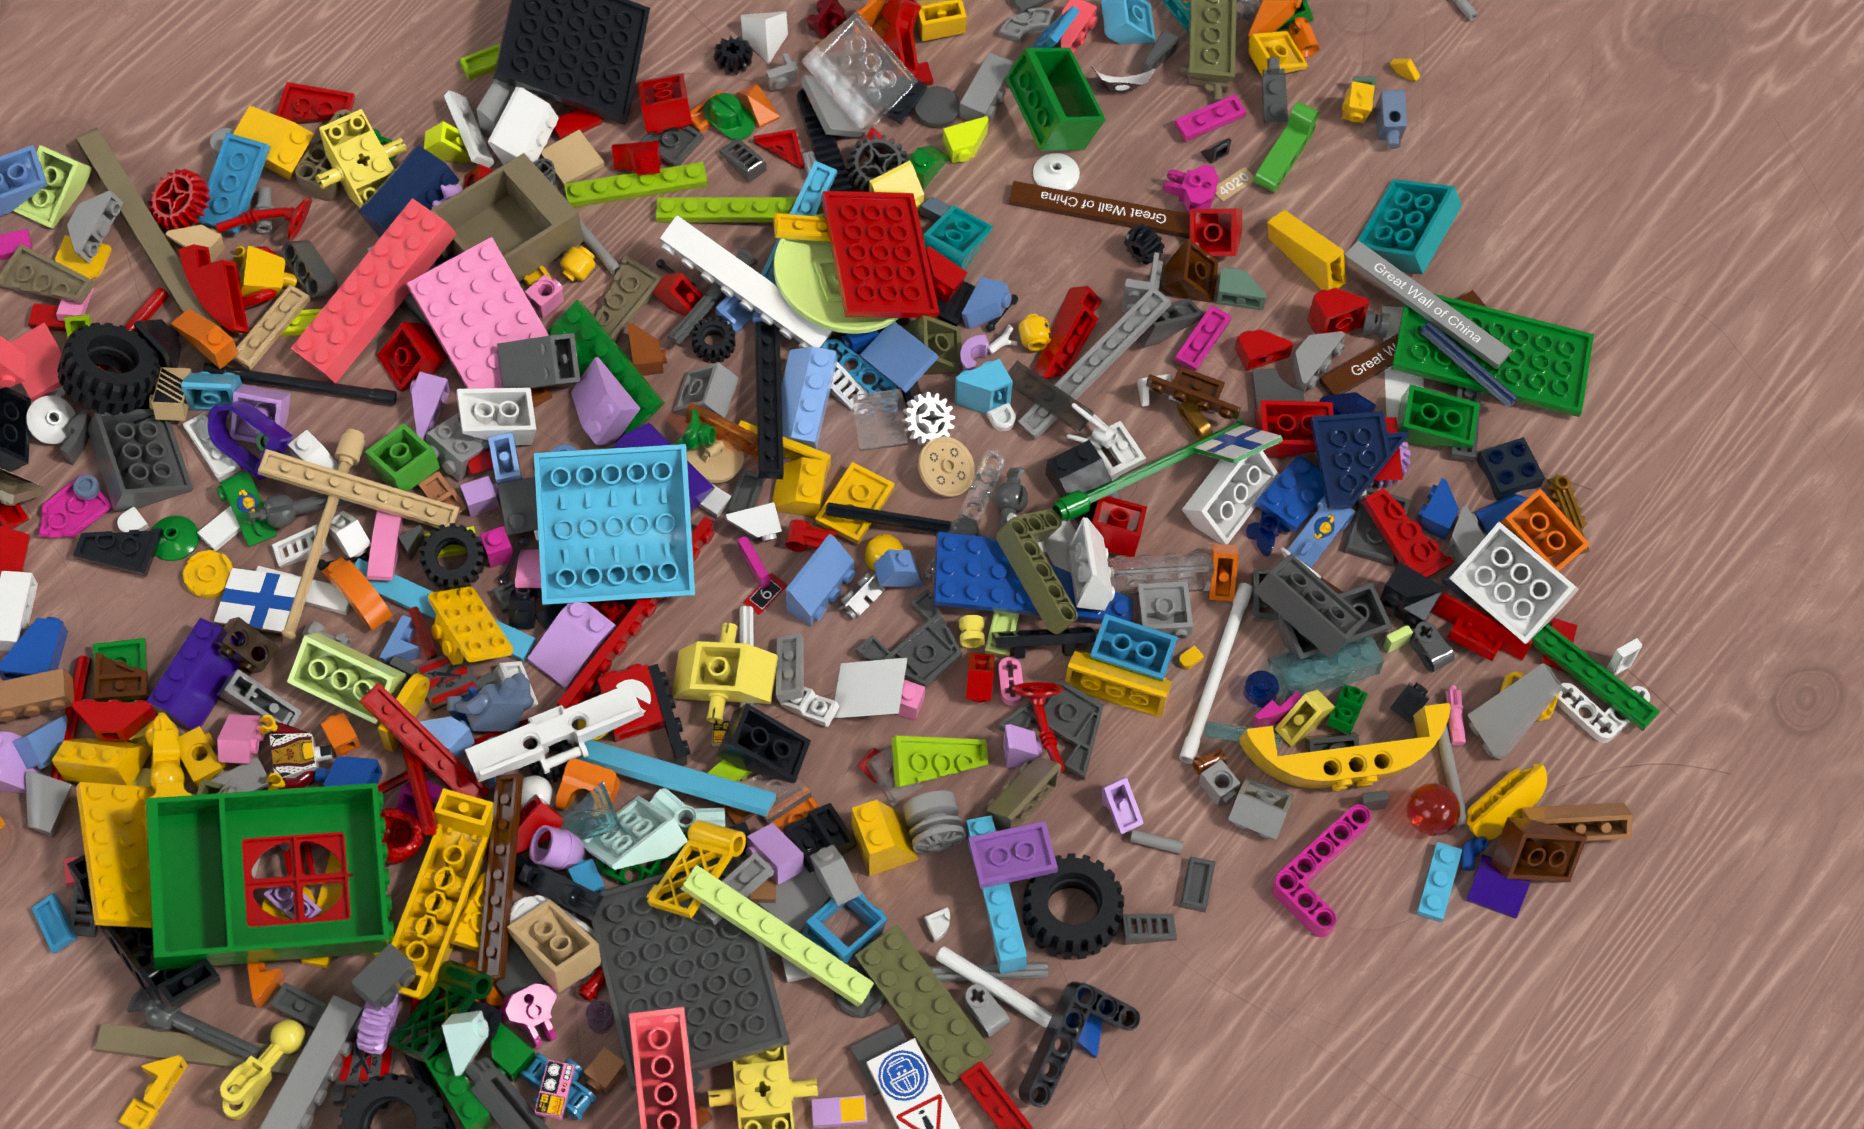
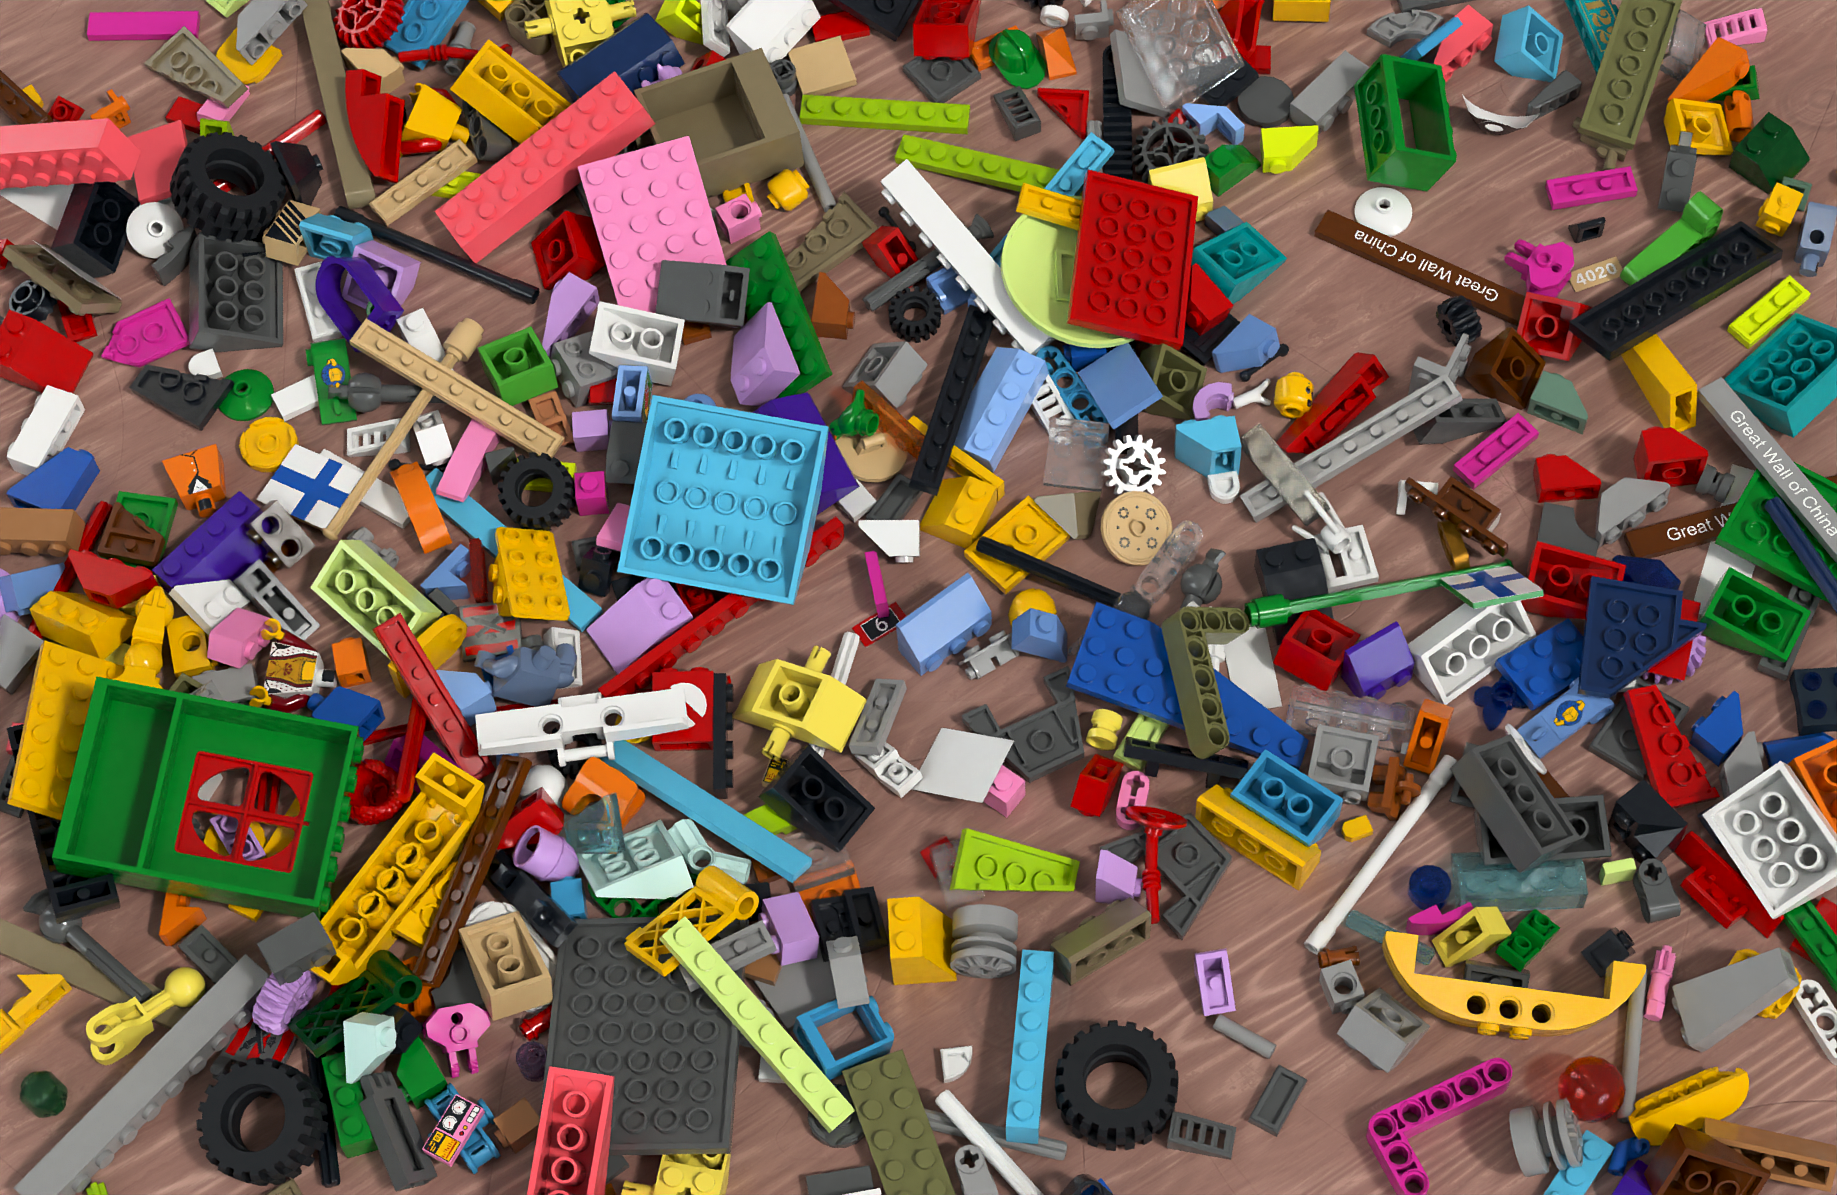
camera: 25 degrees right, 0 degrees up
sand blue tile [73,474,100,500] -> none
orange slope [170,309,238,369] -> none
black hinge [498,537,528,585] -> none
red arch [612,141,662,175] -> none
red piece [785,519,837,552] -> none
medium lavender plate [968,821,1058,889] -> none
white slope [1067,517,1115,611] -> none
dark grey tile [1358,790,1389,811] -> none
none -> orange torso [162,444,226,518]
none -> white wing [168,579,250,636]
none -> yellow slope [450,39,572,144]
none -> dark tan slope [1034,491,1102,540]
none -> white tile [1040,5,1069,28]
none -> light blue slope [1182,103,1245,145]
none -> slope [1341,621,1415,705]
none -> dark orange hips [1367,757,1421,821]
none -> light grey wheel [1509,1098,1583,1177]
none -> black plate [1569,221,1783,361]
none -> neon yellow tile [1727,275,1811,349]
none -> dark green slope [1729,112,1810,194]

